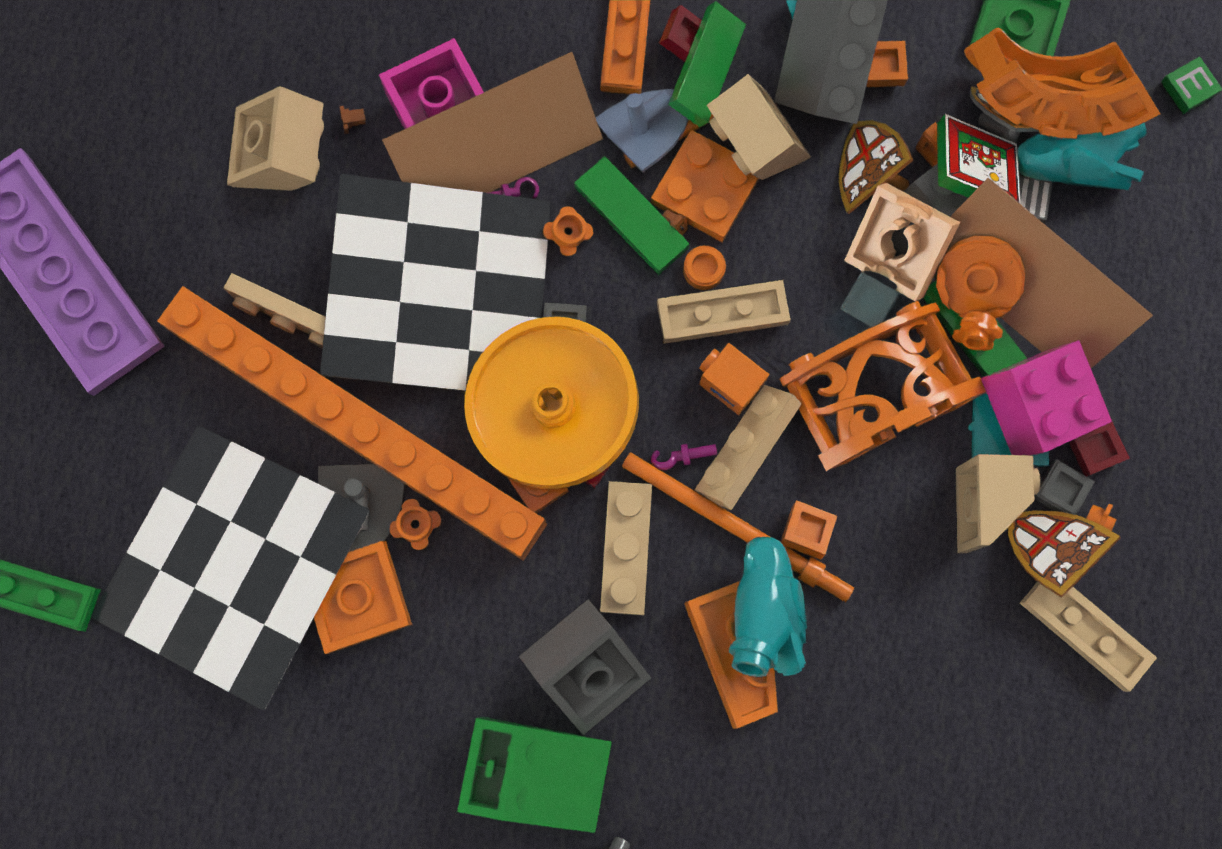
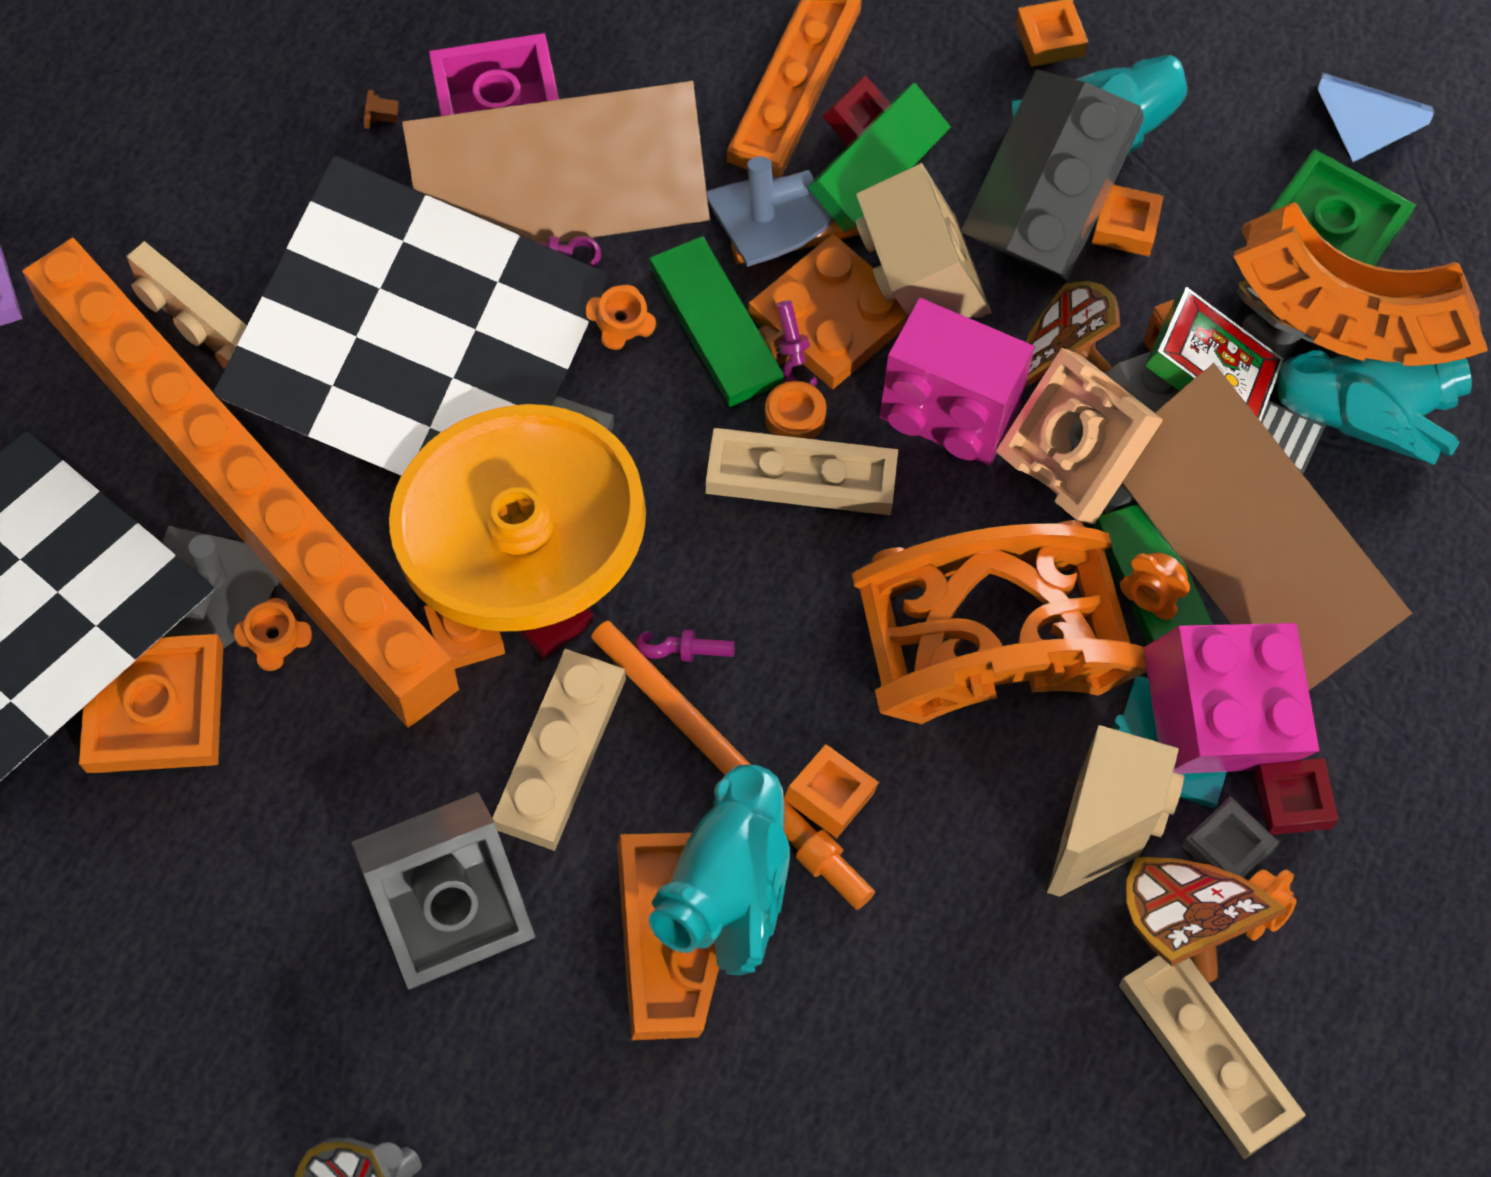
camera: 15 degrees right, 15 degrees down
tan slope [227,86,324,191] -> none
green slope [457,717,612,833] -> none
tan plate [695,385,802,510] -> none
orange brick [699,343,770,415] -> none
clear light blue plate [840,272,901,327] -> none
orange tile [936,235,1025,319] -> none
none -> magenta hand [777,300,817,386]
none -> dark pink brick [879,298,1035,466]

